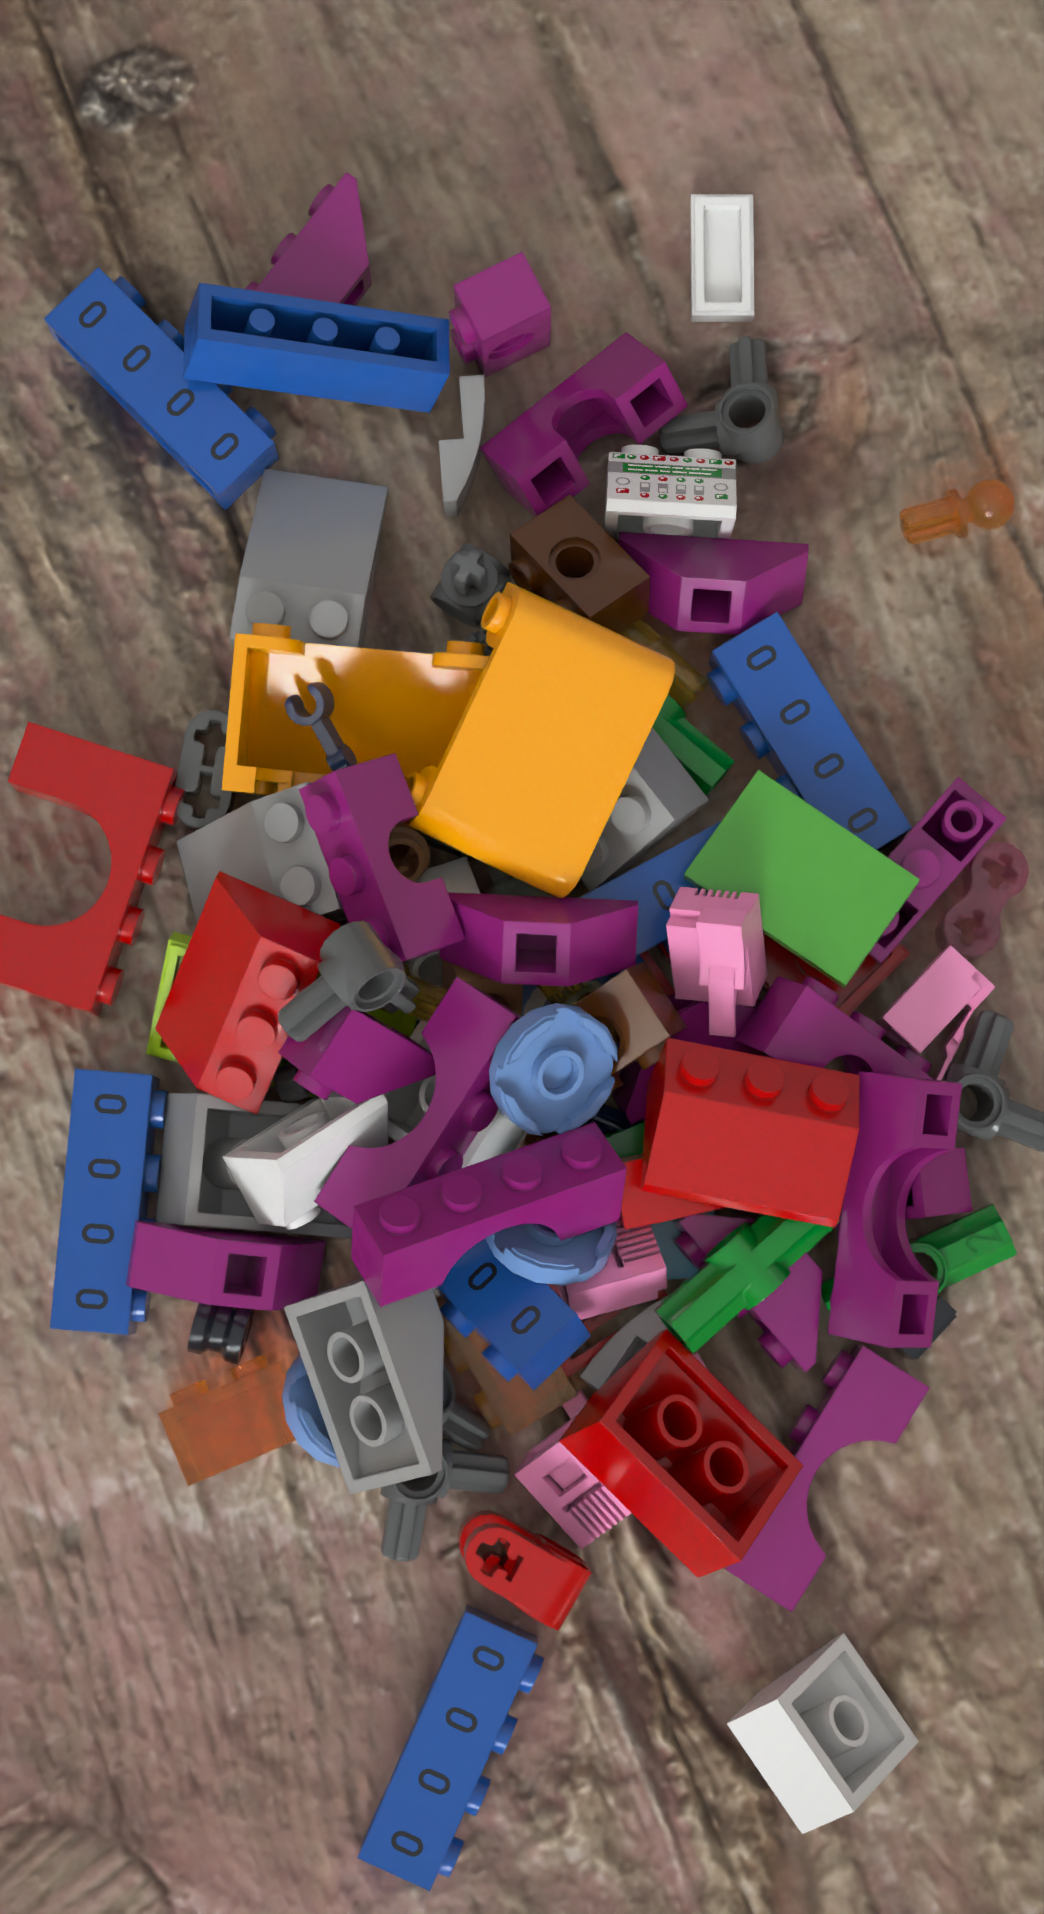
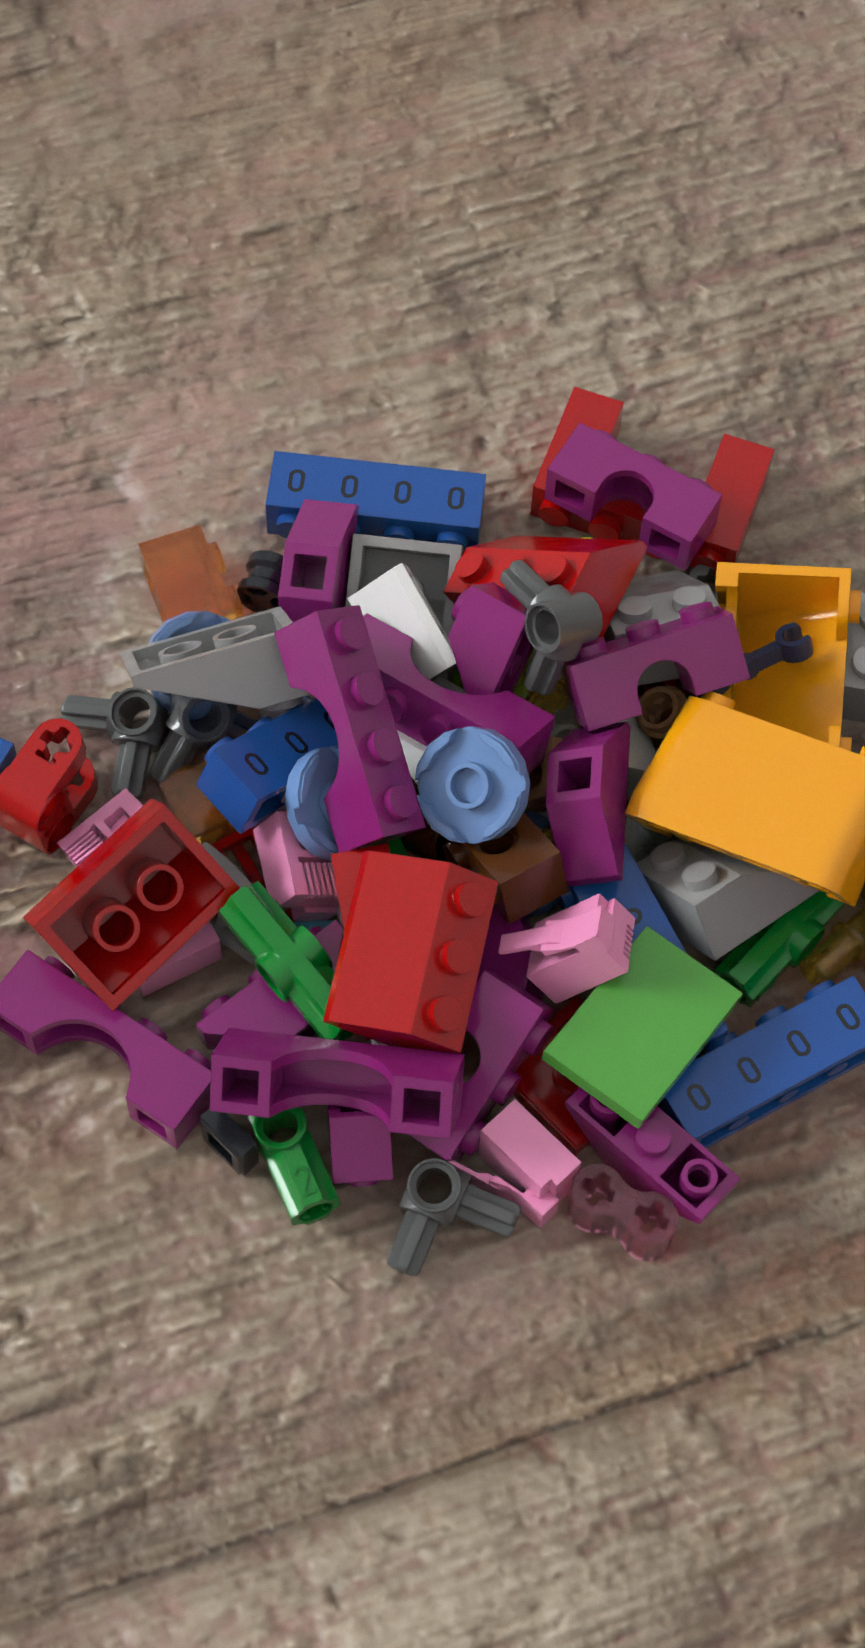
camera: 90 degrees right, 20 degrees down
none -> magenta arch [544,422,722,571]

